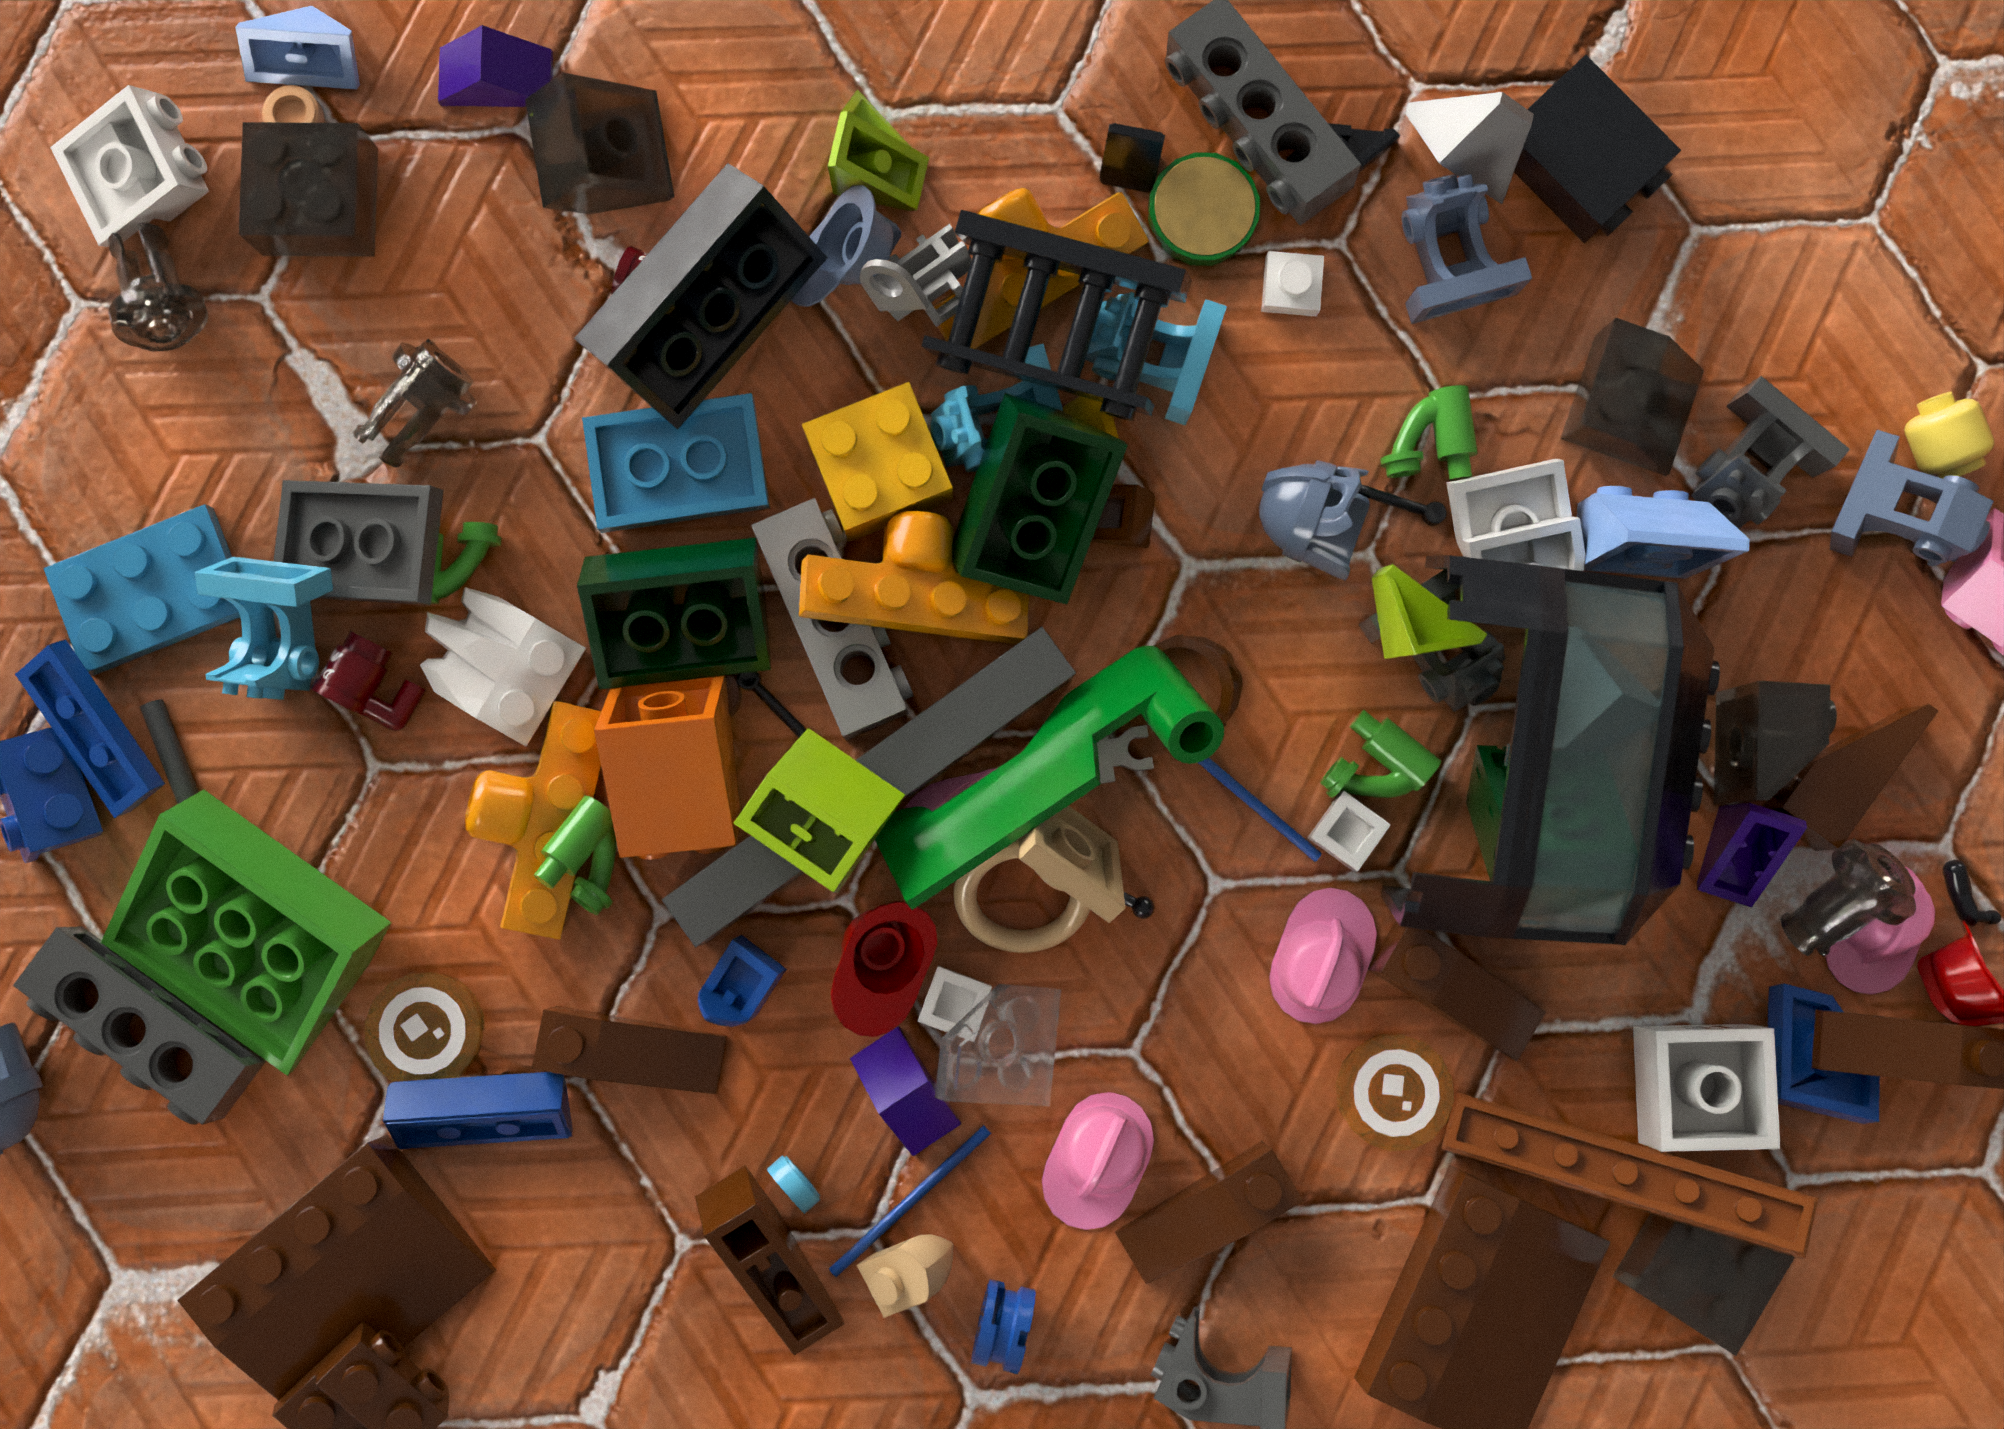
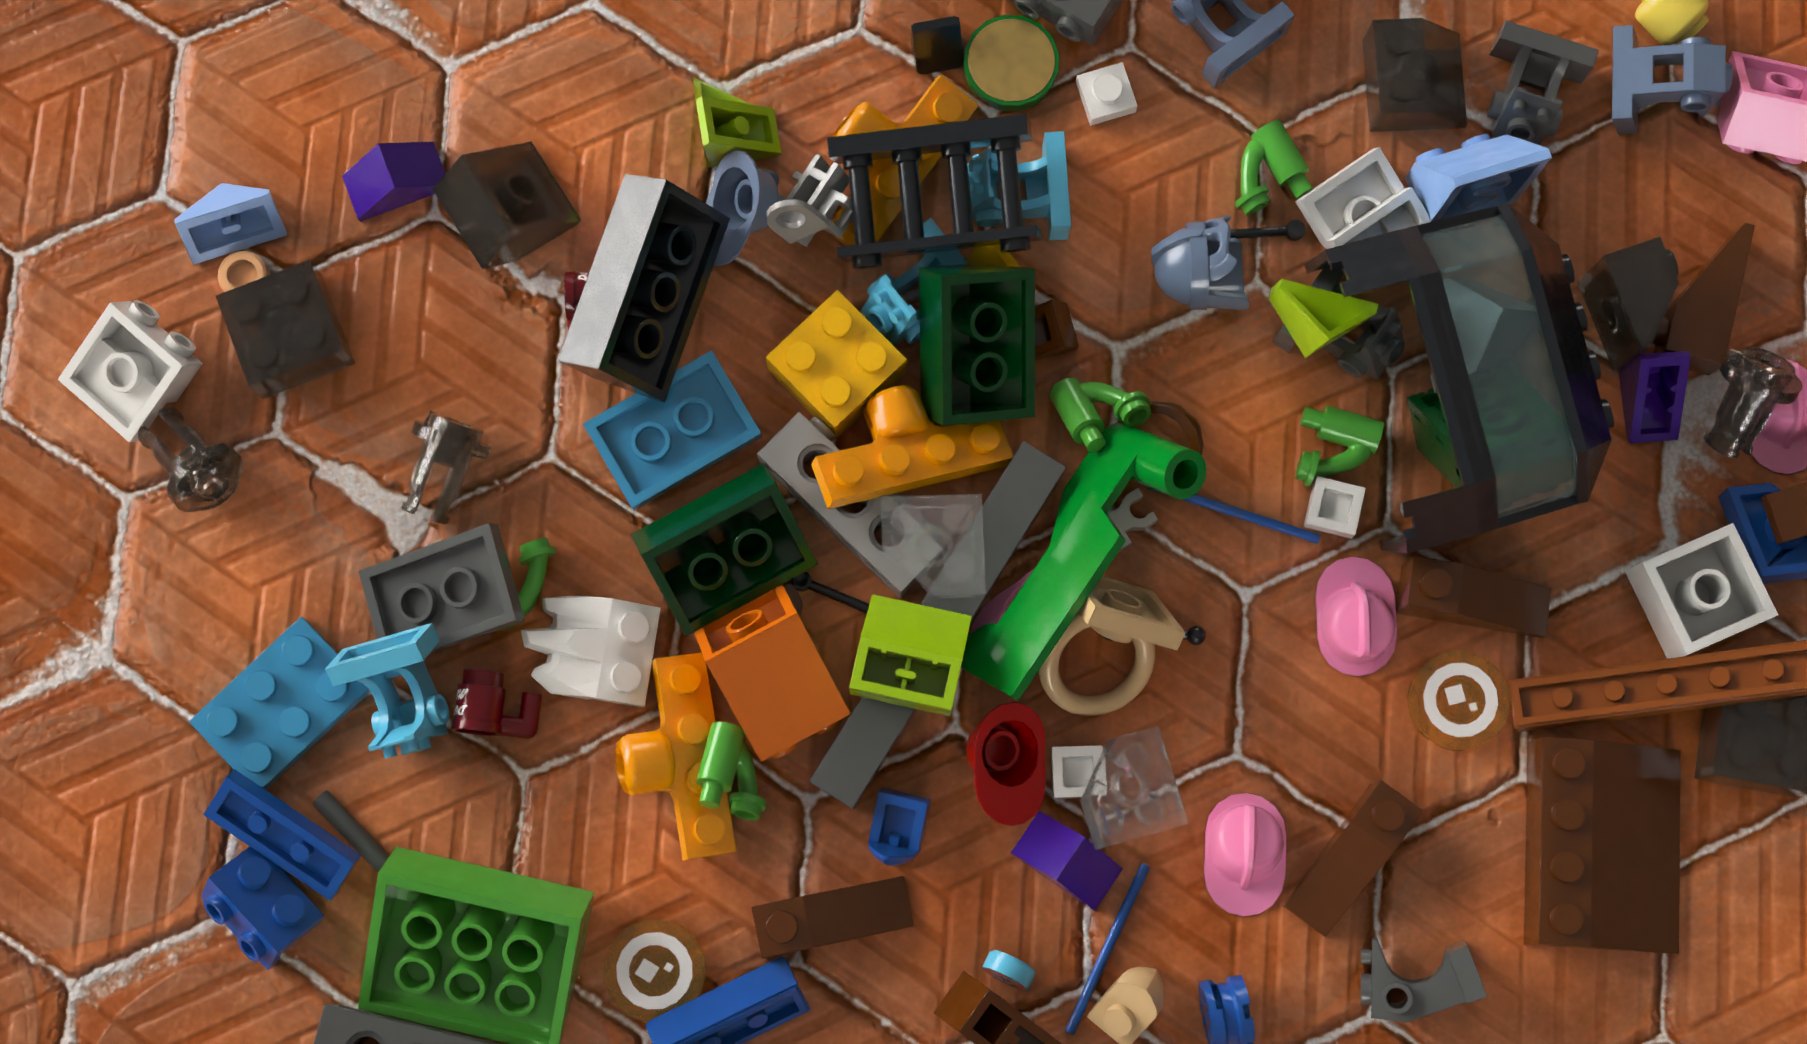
camera: 15 degrees left, 5 degrees down
none -> clear plate [881,494,986,598]
none -> bright green plant [1049,378,1151,452]

